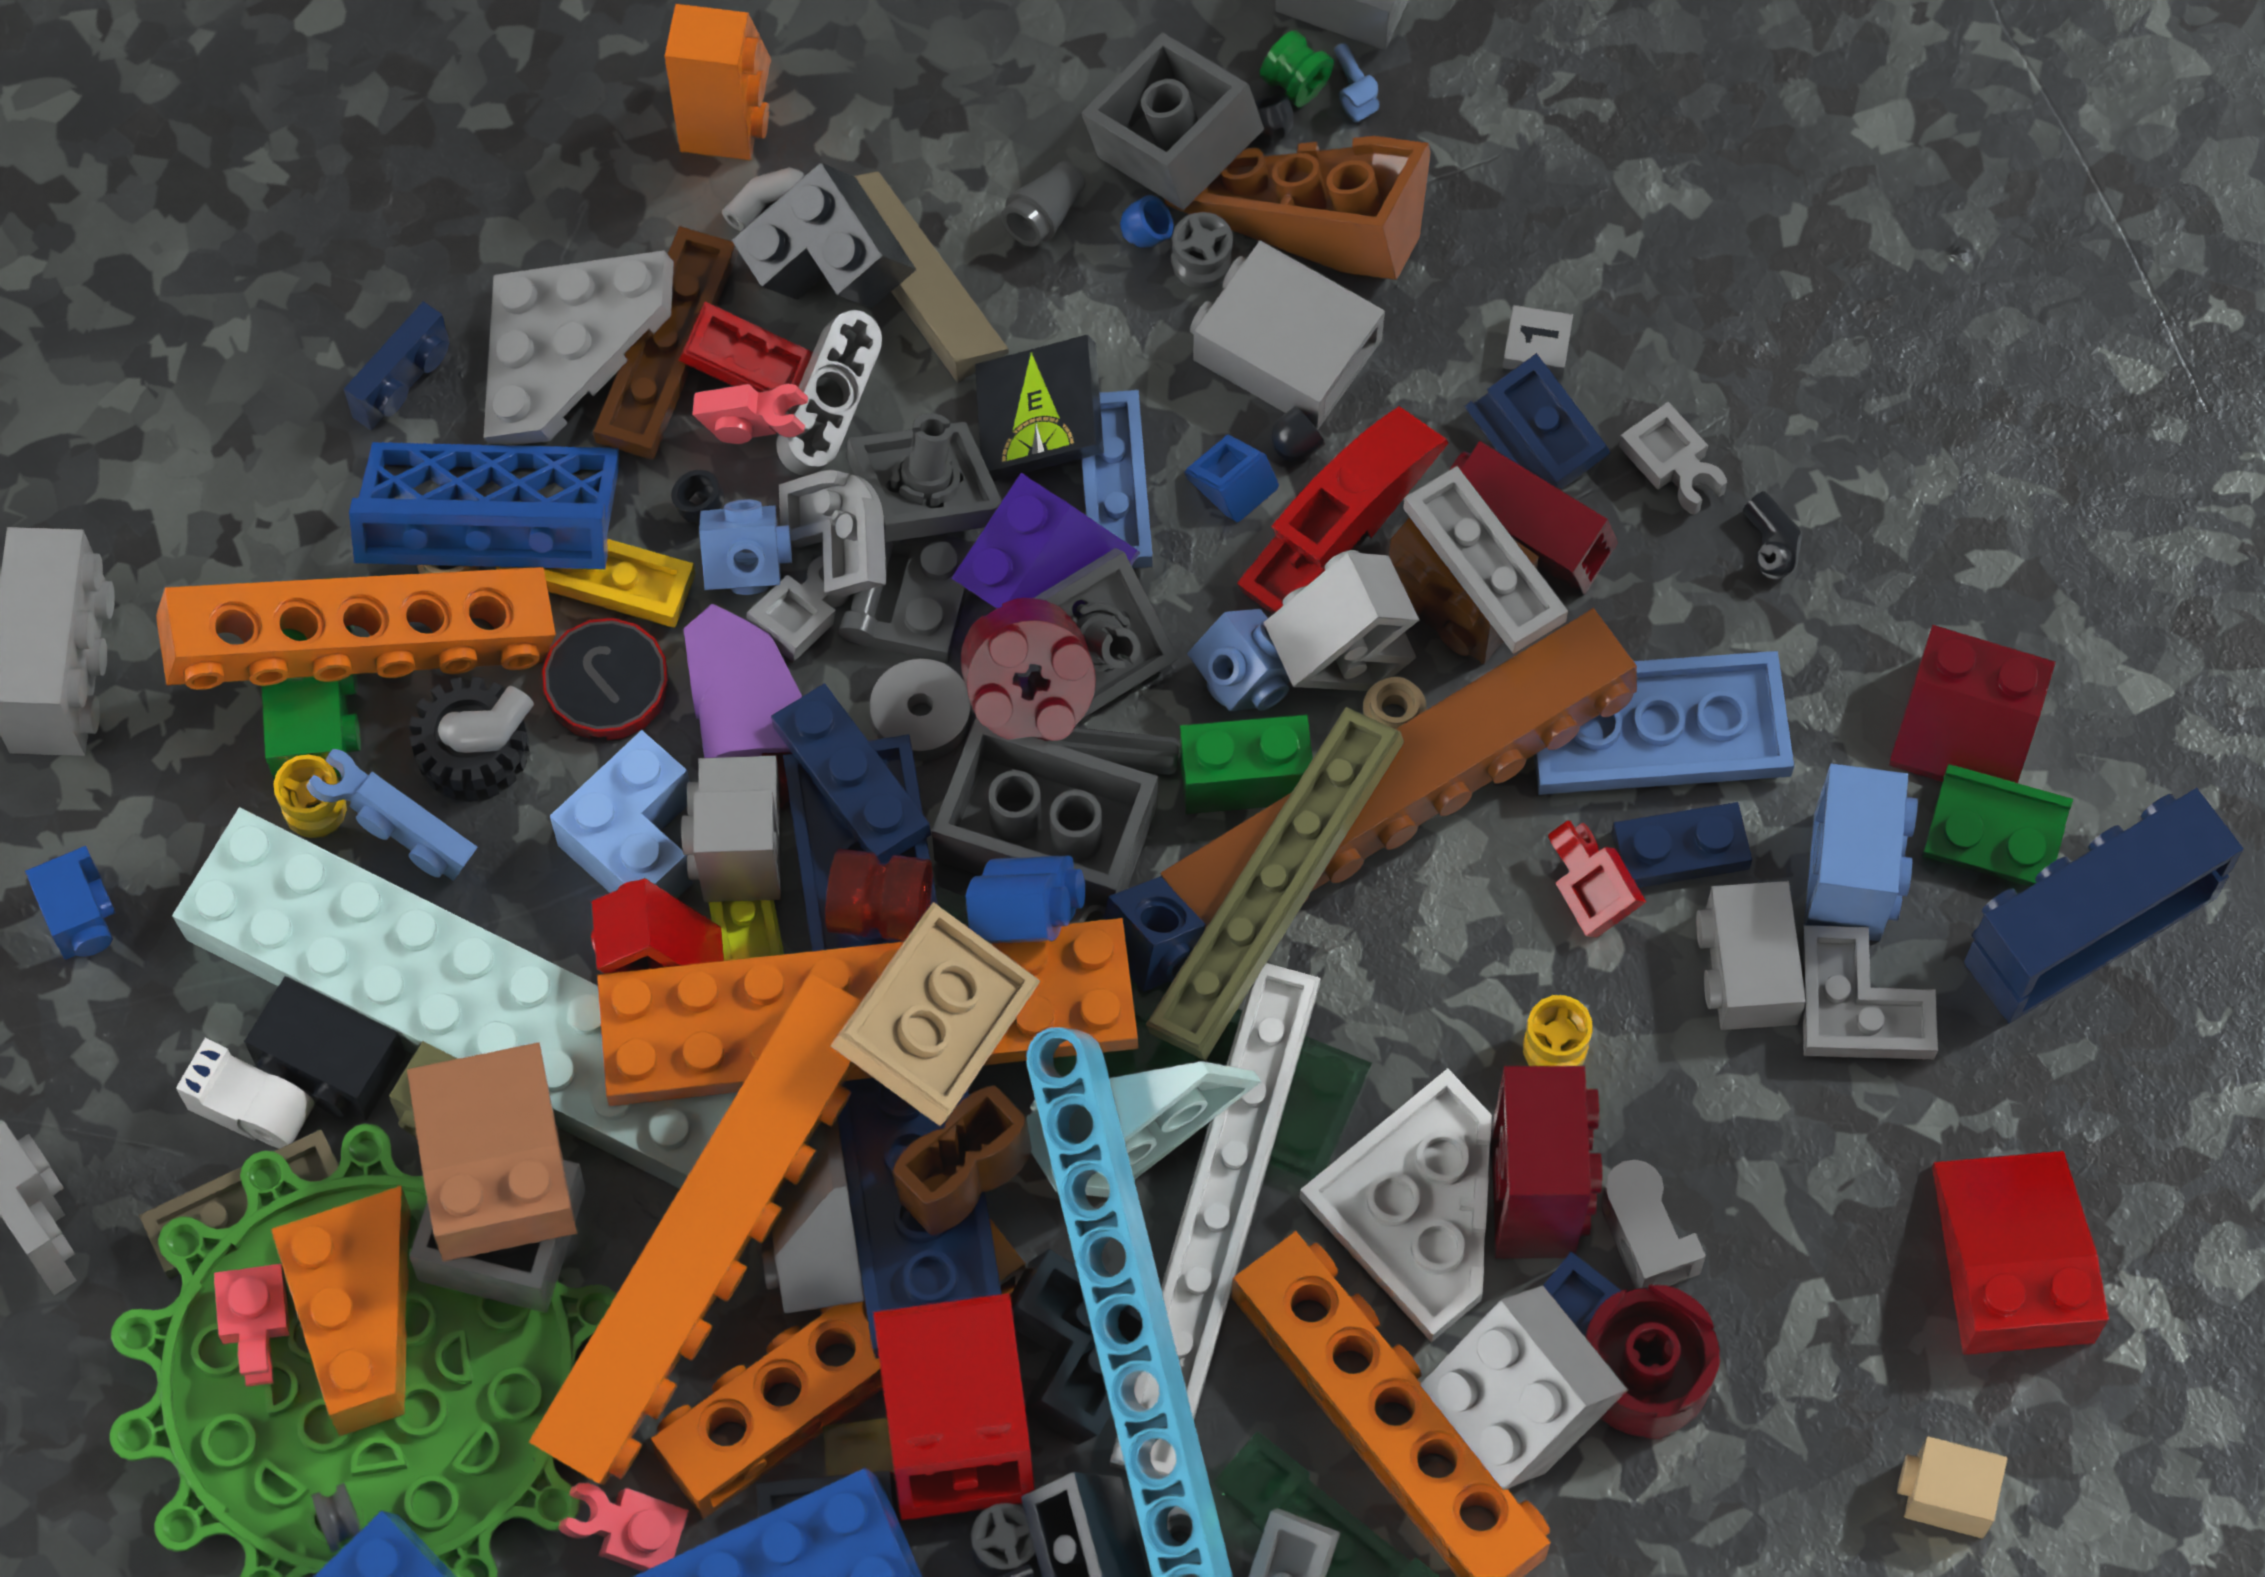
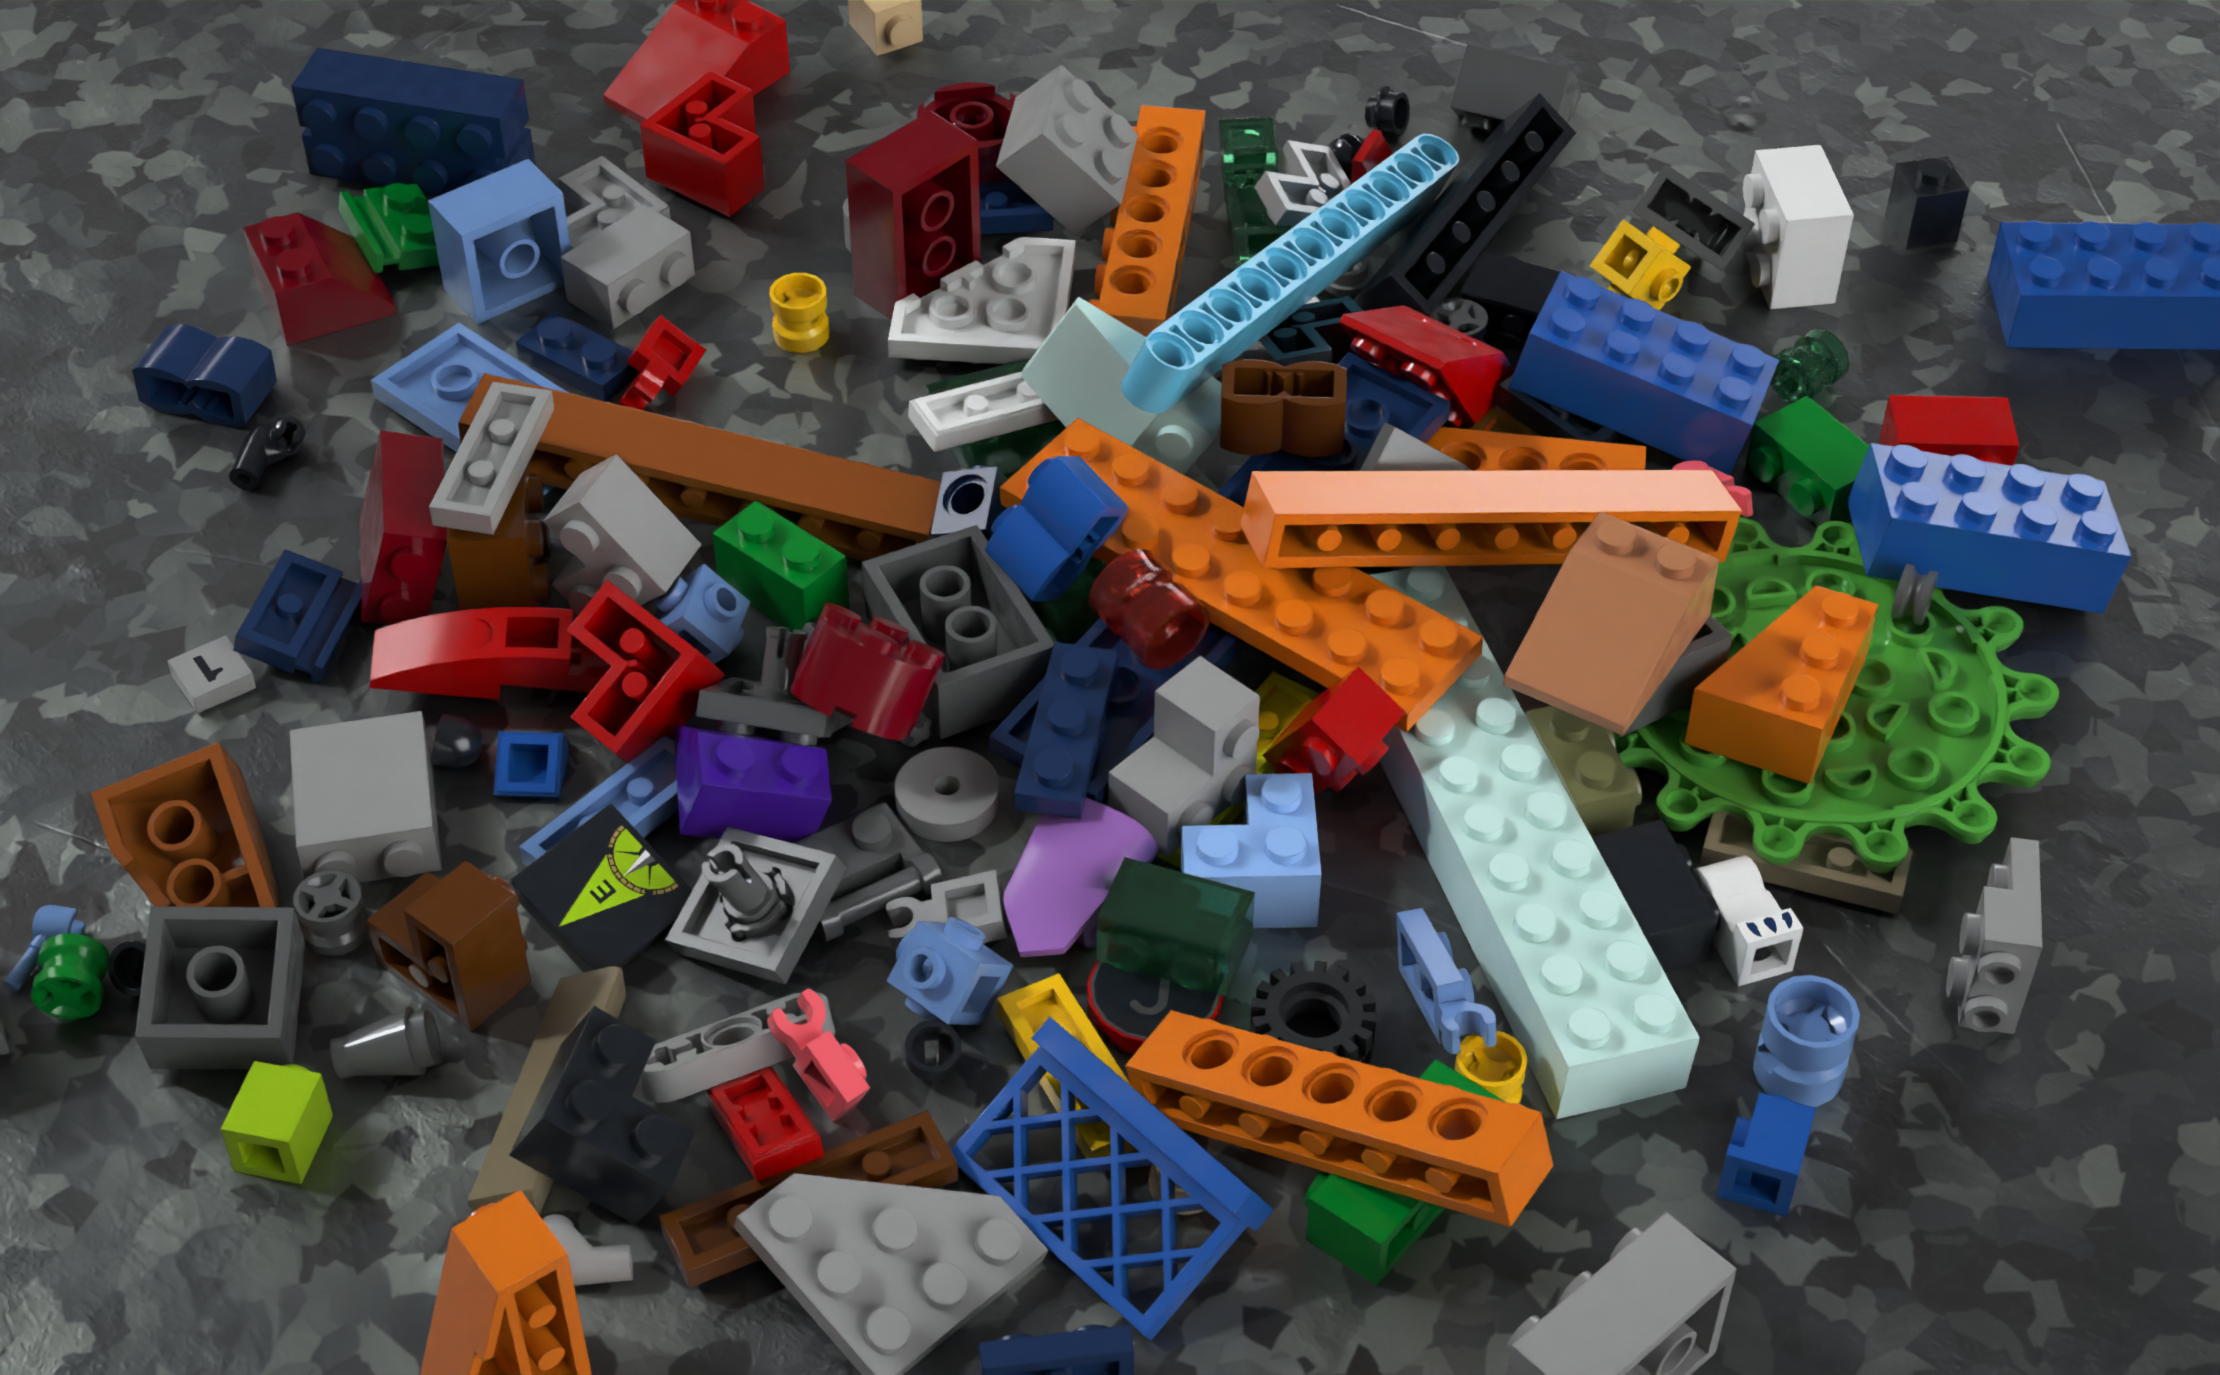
camera: 135 degrees left, 20 degrees down
coral plate [214,1264,290,1387] -> none
light grey arm [438,686,534,753] -> none
light grey plate [779,470,886,597] -> none
tan tile [830,902,1040,1126] -> none
blue hinge [1119,195,1173,248] -> none
olive tile [1146,707,1404,1060] -> none
light grey plate [1619,402,1727,515] -> none
none -> dark blue brick [132,324,277,427]
none -> lime brick [220,1061,333,1184]
none -> reddish brown brick [367,860,531,1032]
none -> red brick [567,580,725,763]
none -> red brick [640,71,765,217]
none -> clear green brick [1097,857,1255,996]
none -> medium blue wheel [1753,975,1860,1107]

